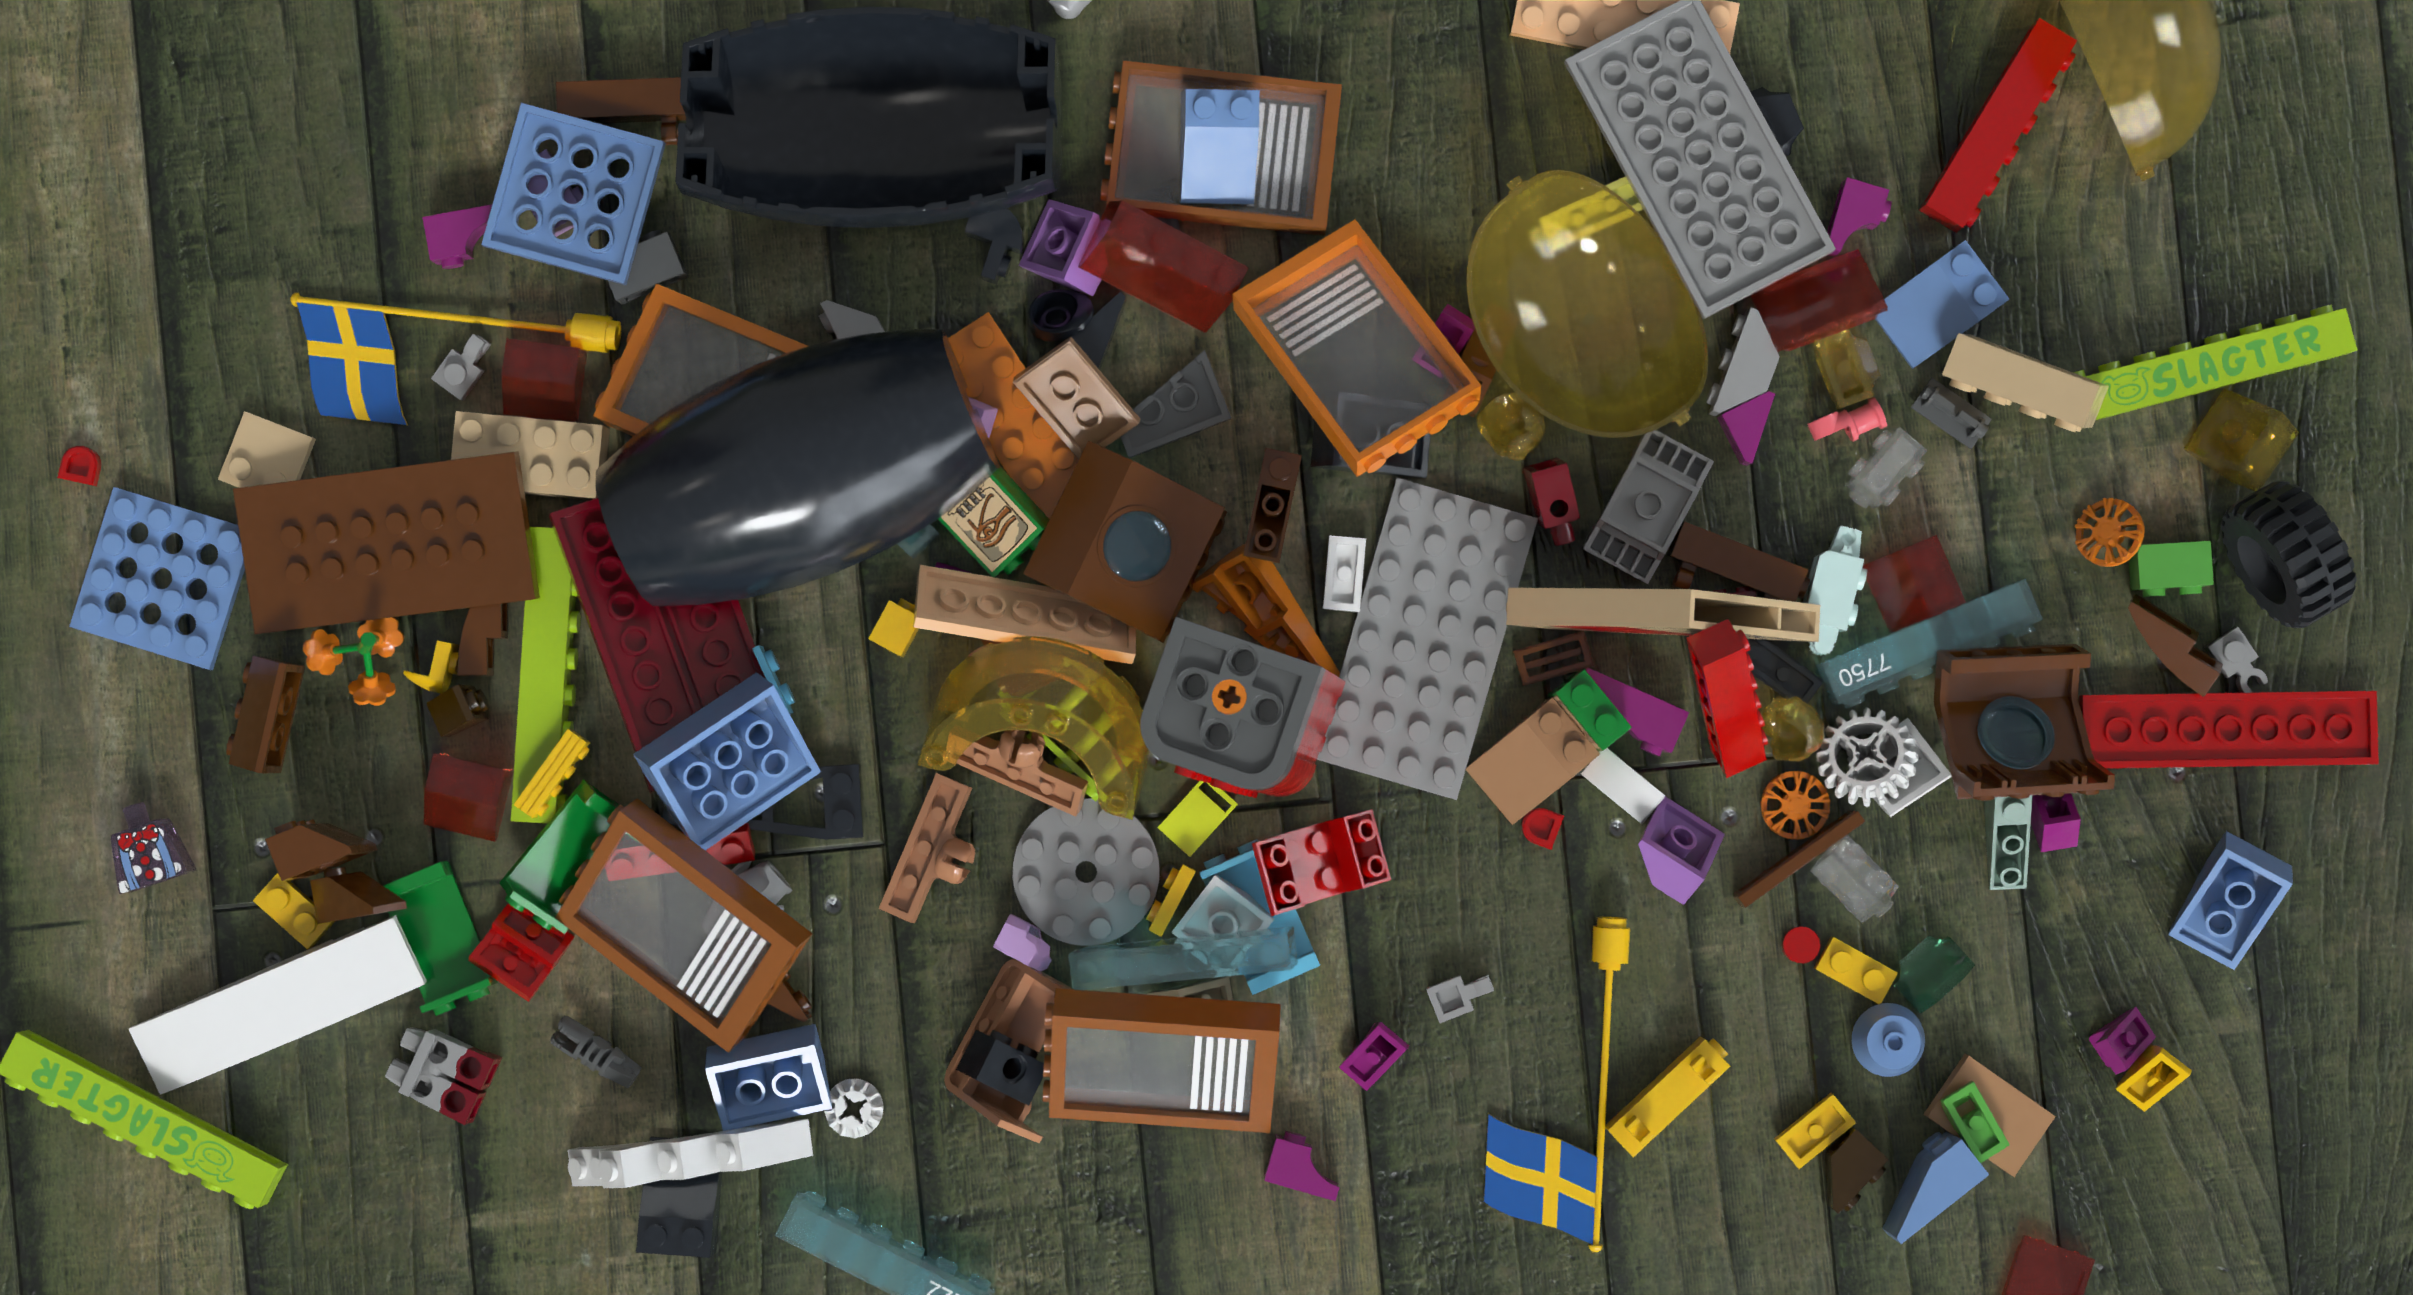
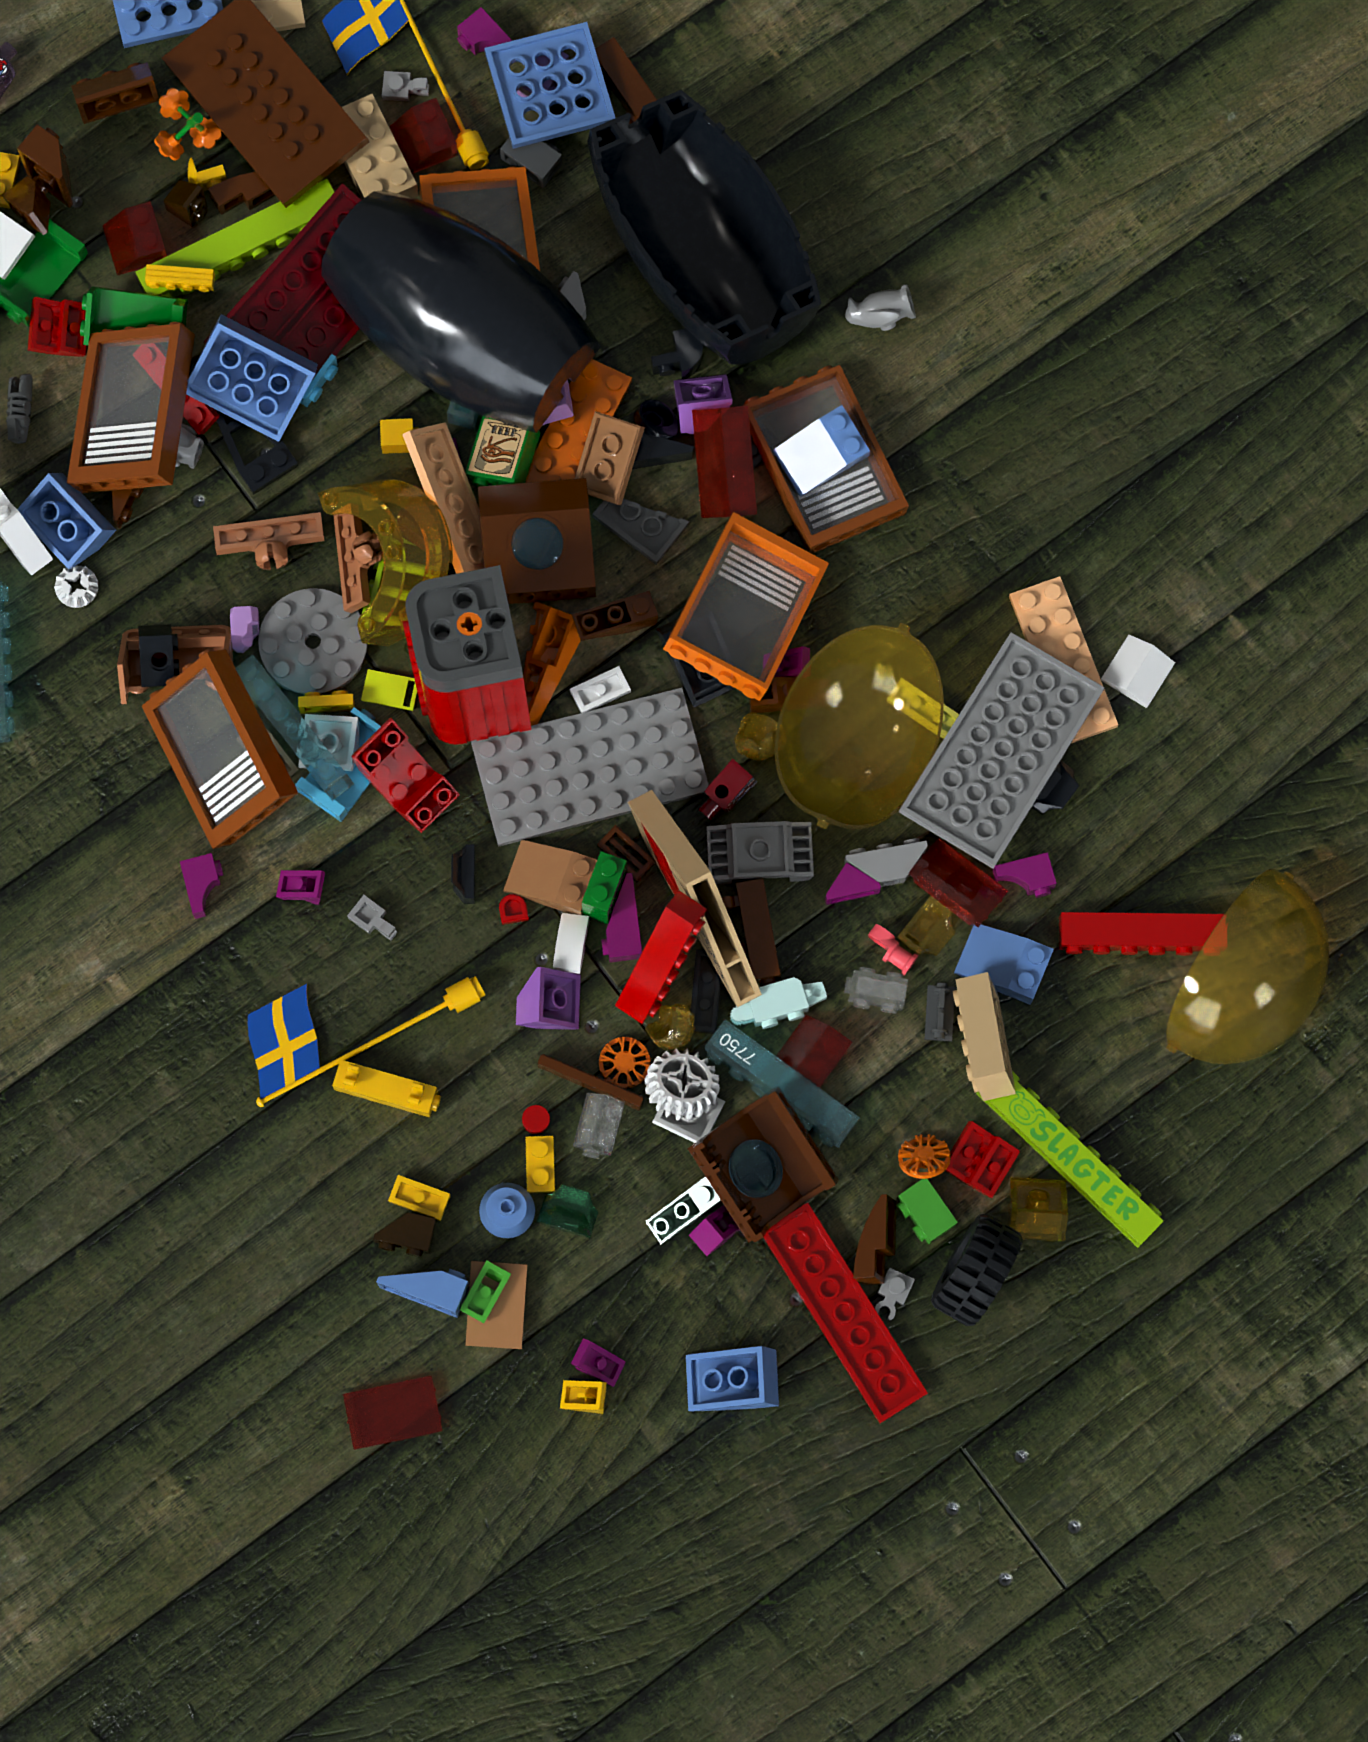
camera: 55 degrees right, 10 degrees down
none -> black slope [451,844,475,904]
none -> red slope [945,1121,1020,1198]

